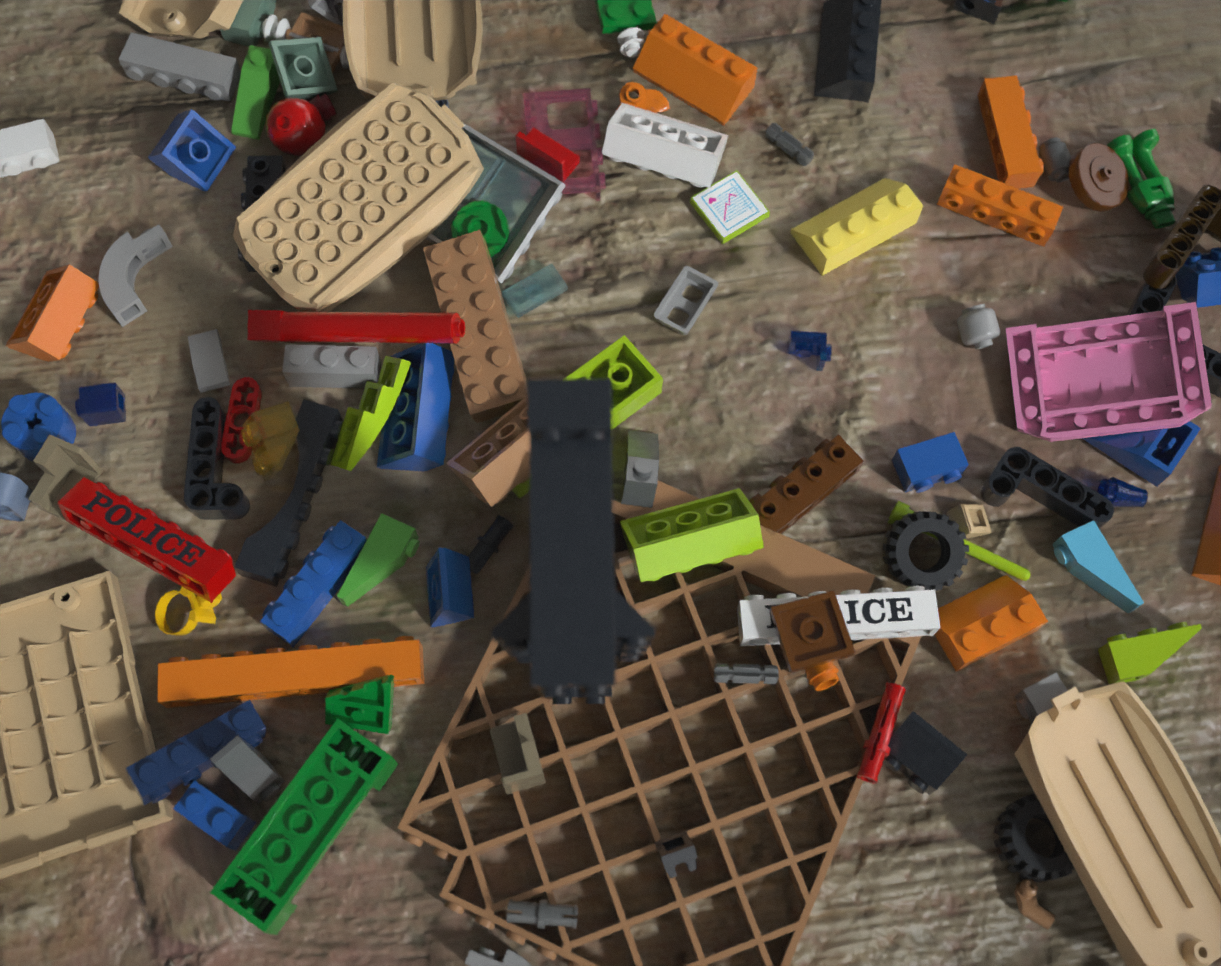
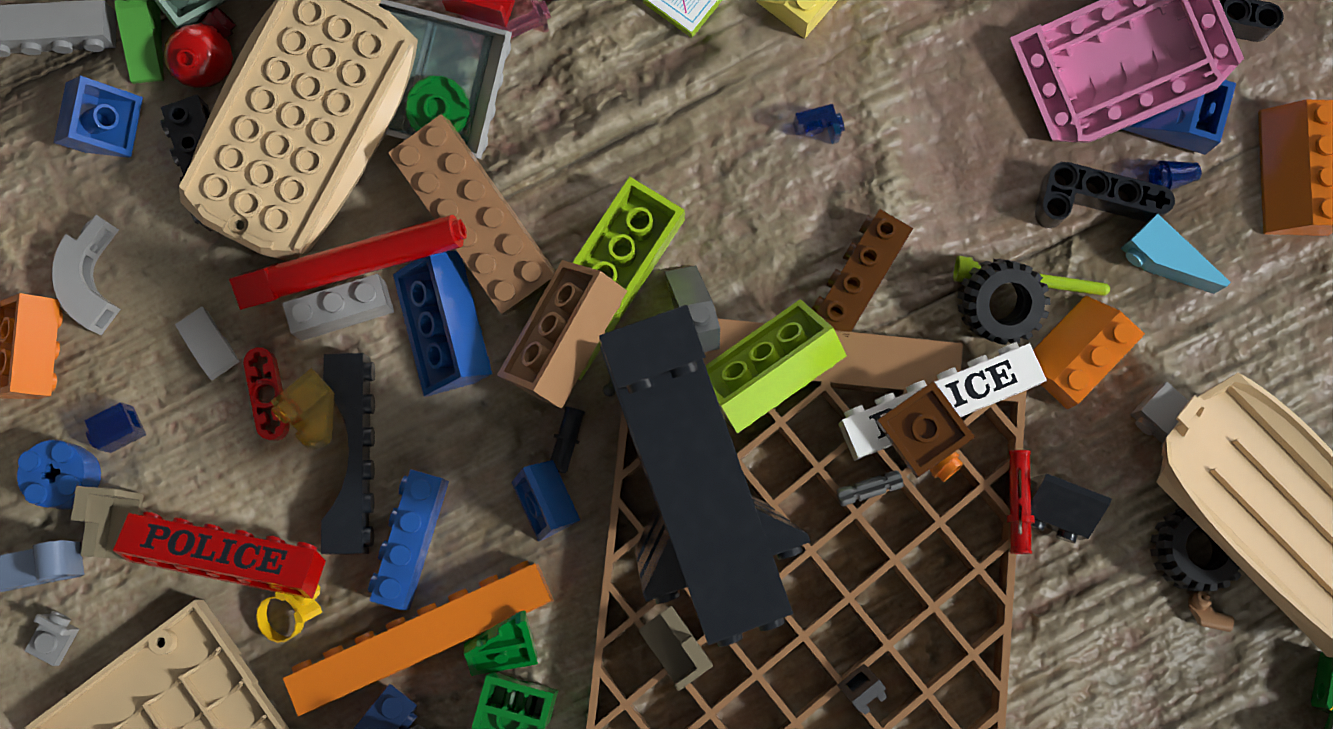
camera: 15 degrees left, 10 degrees up
black beam [184,397,250,520] -> none
lime slope [330,356,411,471] -> none
bright green slope [337,513,420,607] -> none
clear light blue plate [502,264,568,318] -> none
light grey piece [654,266,718,335] -> none
blue brick [892,432,969,493] -> none
tan slope [946,504,992,539] -> none
light grey head [957,304,1000,350] -> none
lime slope [1098,622,1202,685] -> none

